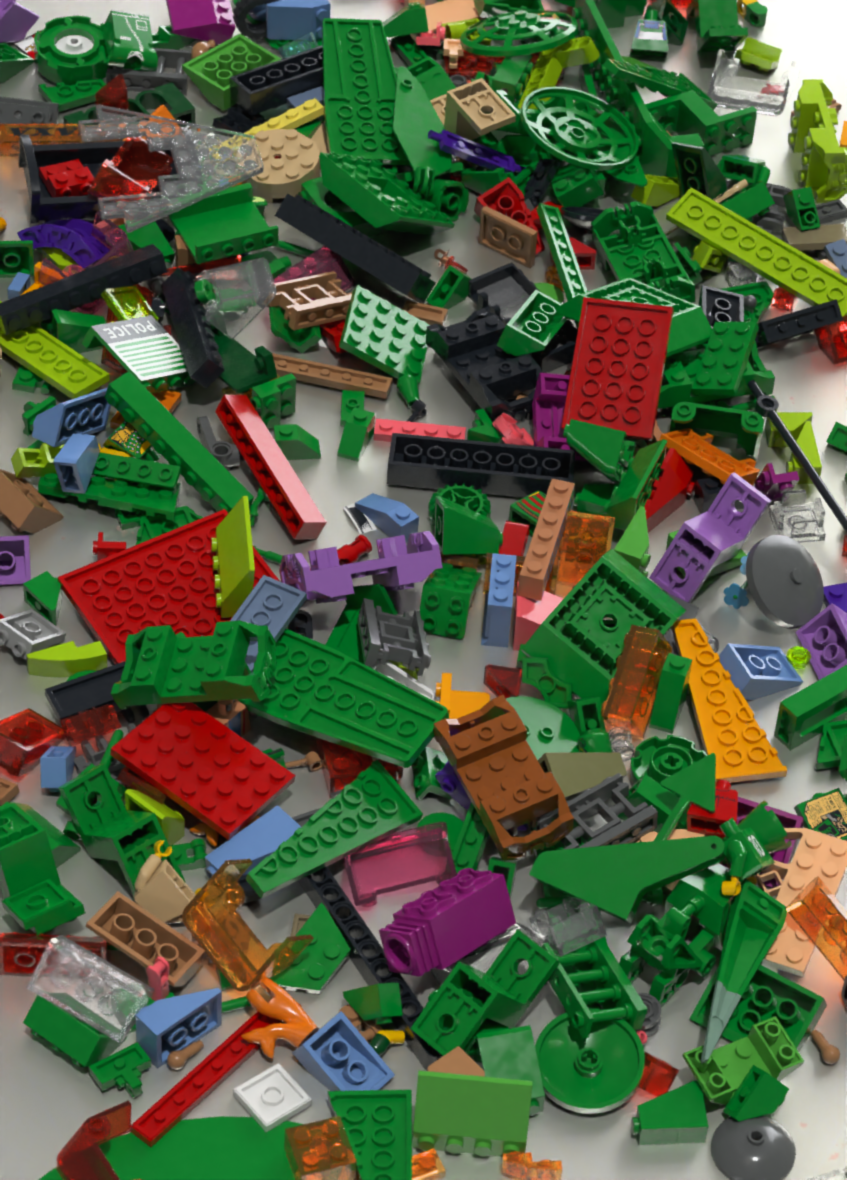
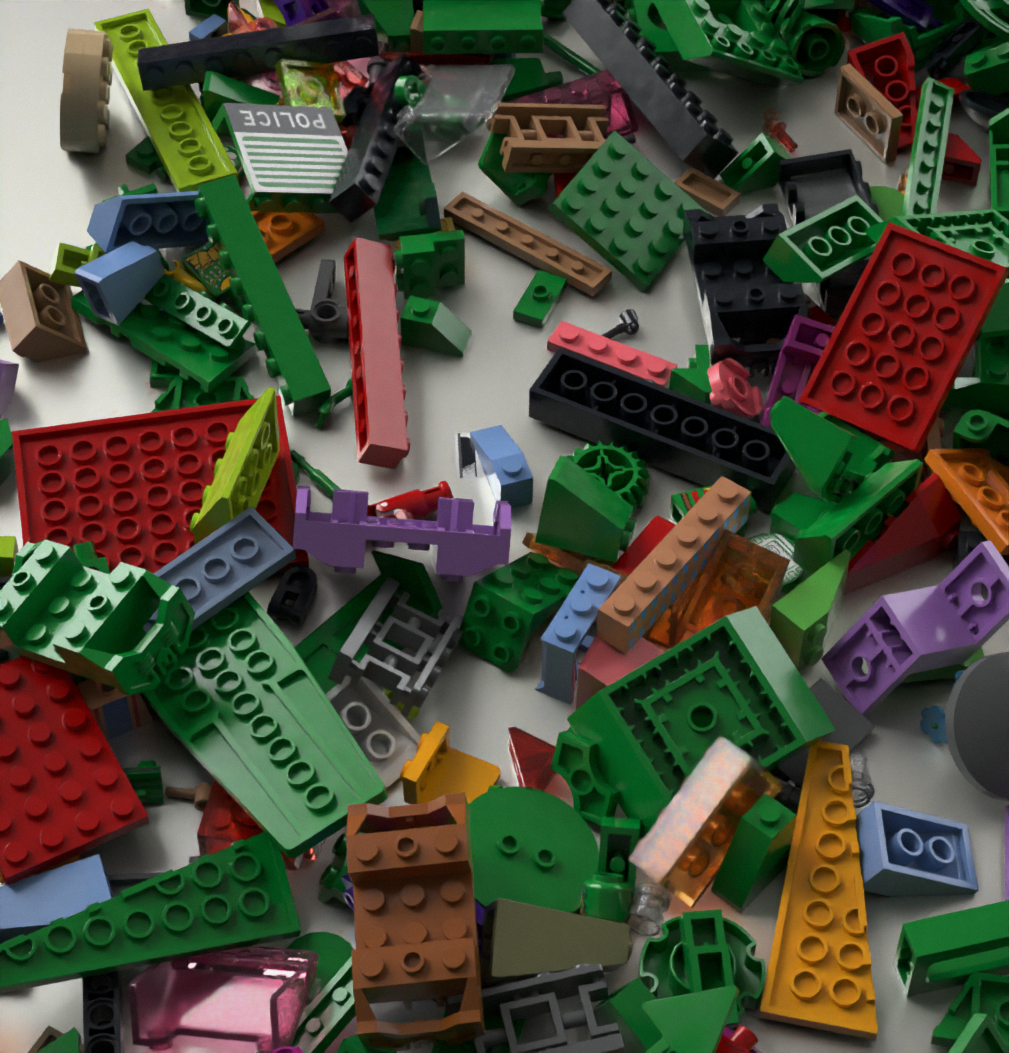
camera: 25 degrees right, 5 degrees up
red bracket [93,532,127,560] -> none
green slope [337,408,375,462] -> none
green cone [397,374,420,408] -> none
clear neon green plate [786,646,811,669] -> none
none -> green slope [679,909,739,1026]

